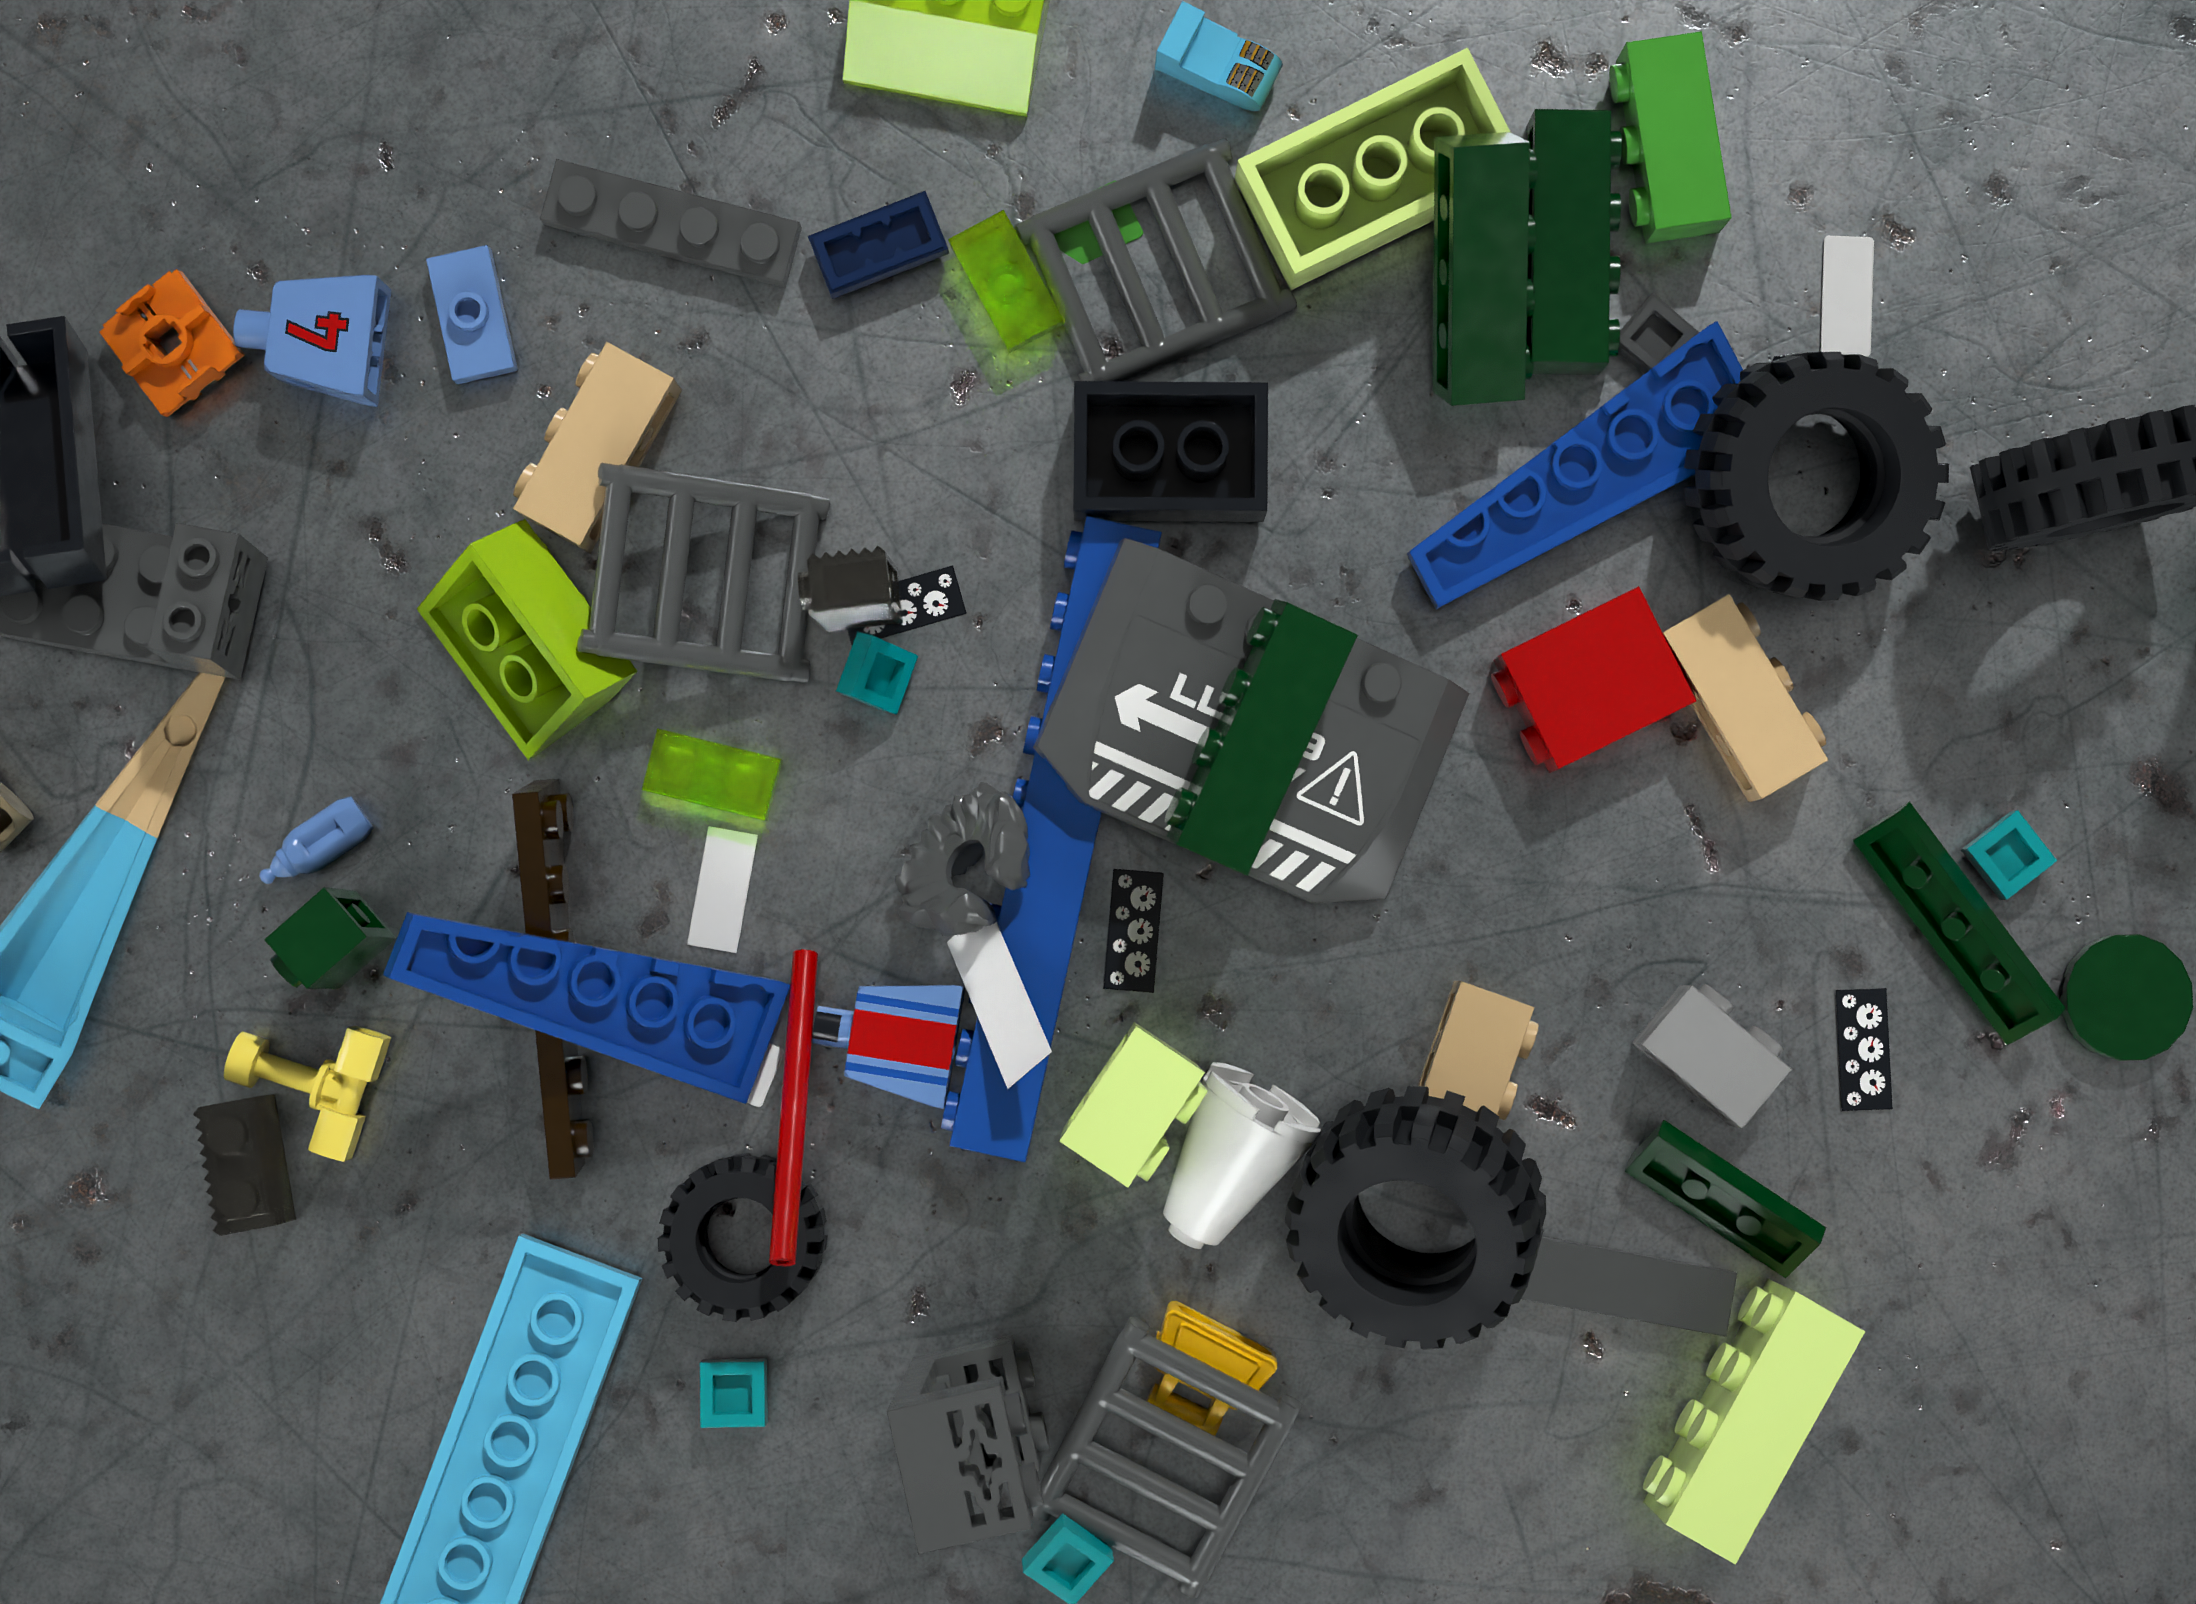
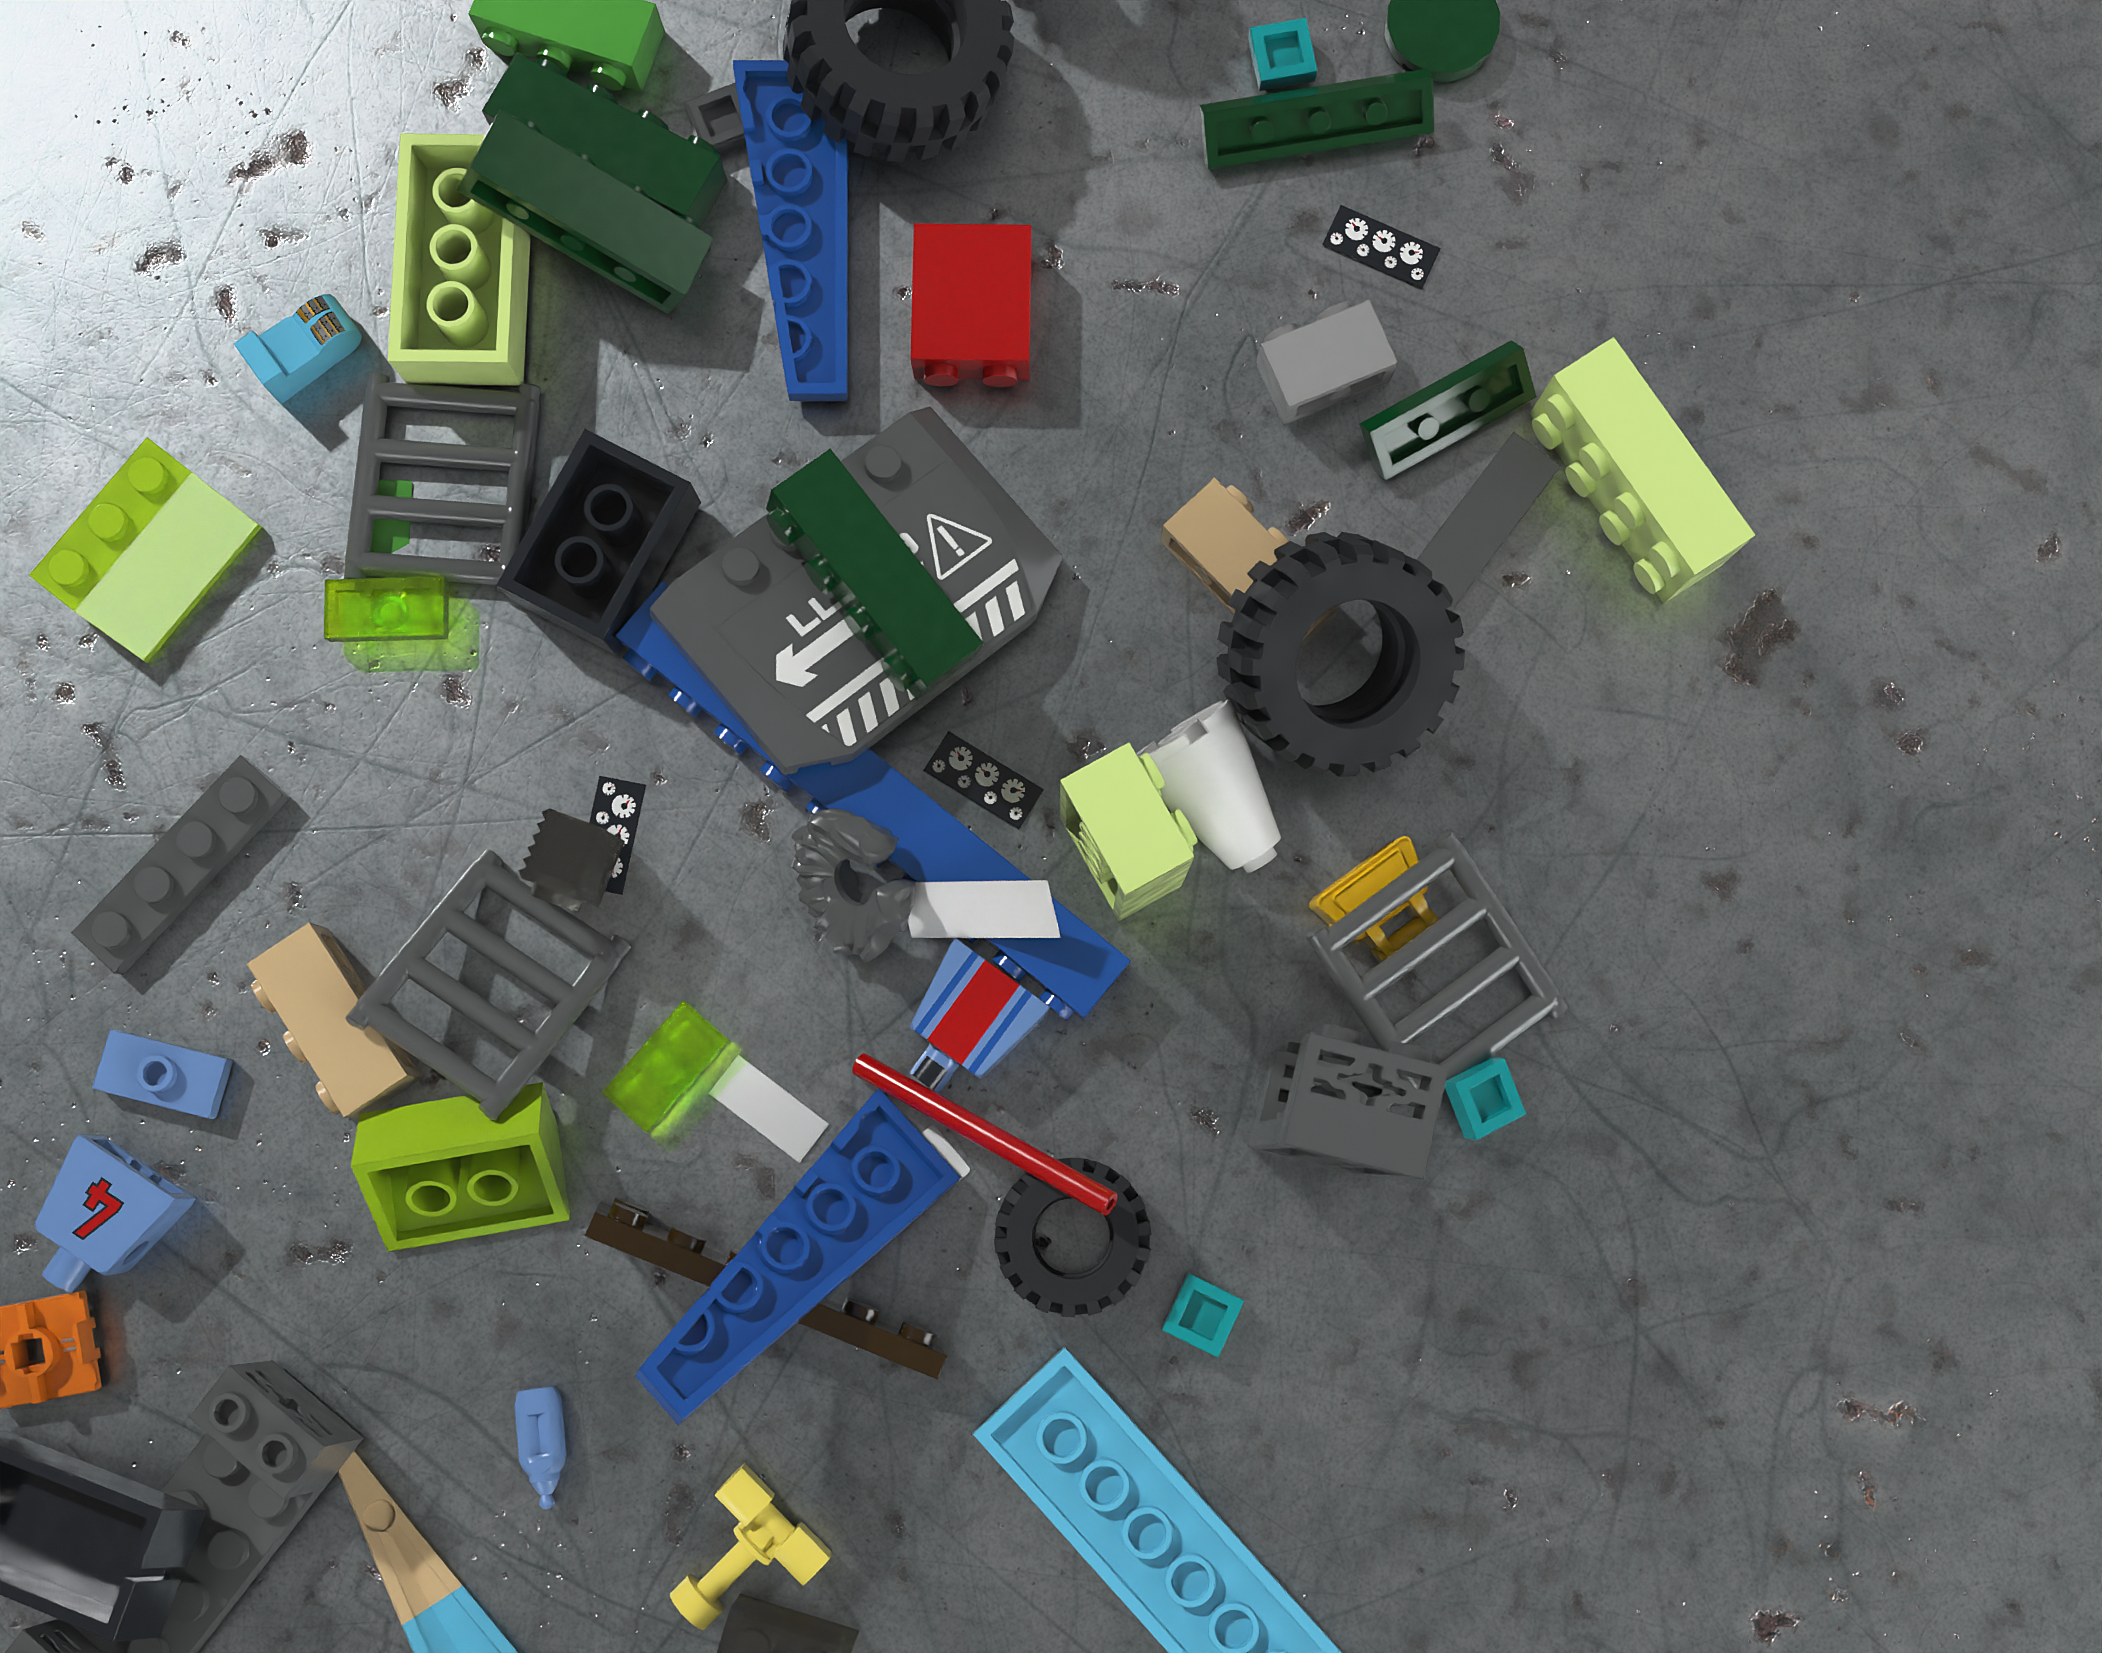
camera: 65 degrees left, 5 degrees down
dark green brick [264,887,396,989] -> none
dark blue plate [808,191,949,299] -> none
teal plate [836,632,918,715] -> none
tan brick [1663,594,1828,802] -> none

